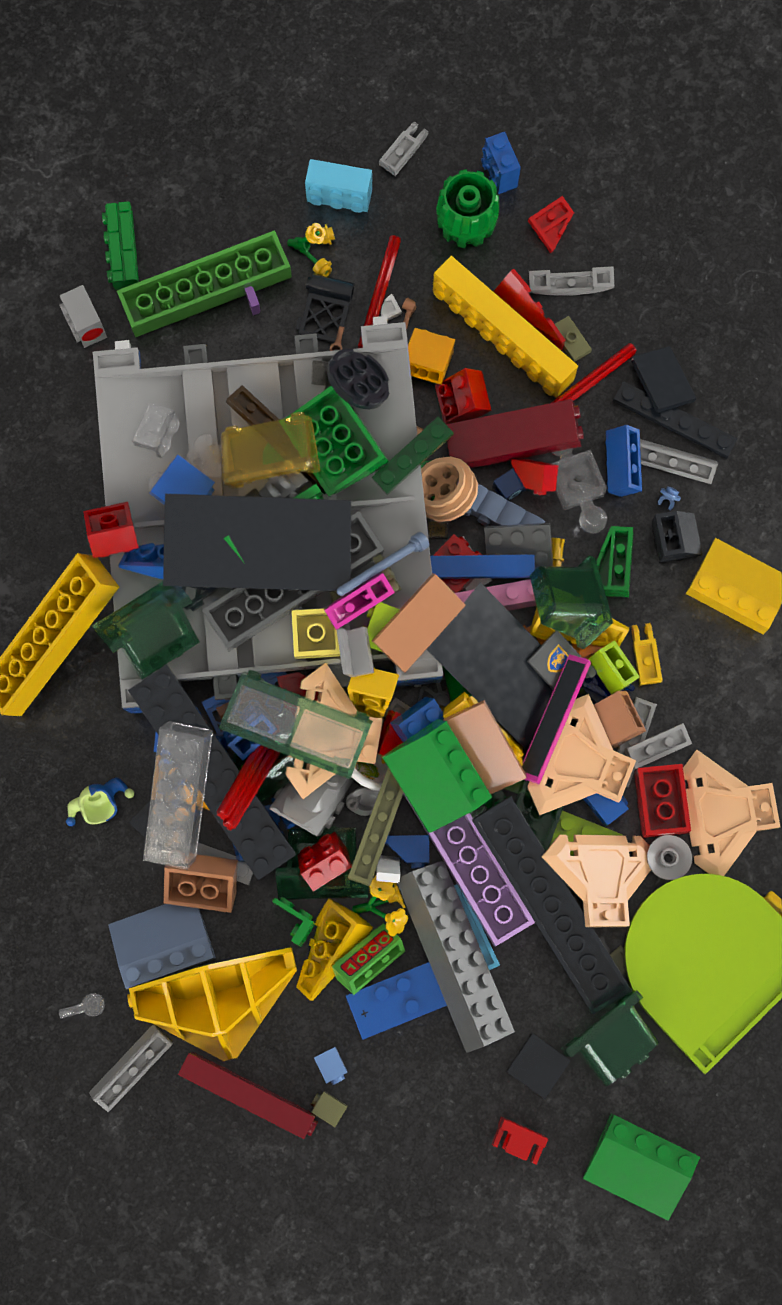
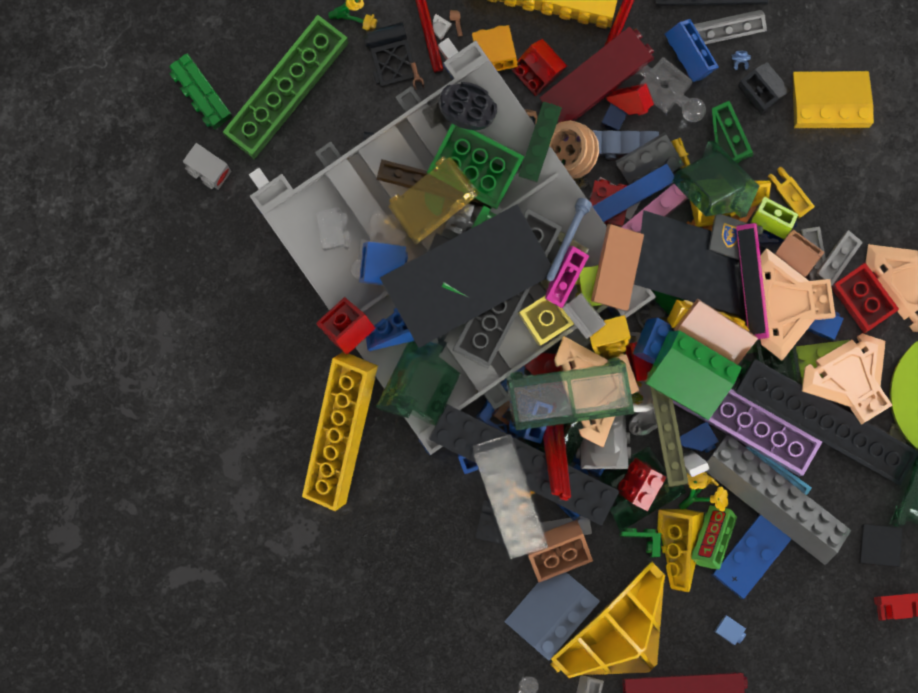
camera: 25 degrees left, 5 degrees up
yellowish green piece [66,778,134,826] -> none
medium lavender tile [245,286,260,315] -> none
olive brick [311,1091,348,1127] -> none
light grey dish [647,835,692,880] -> none

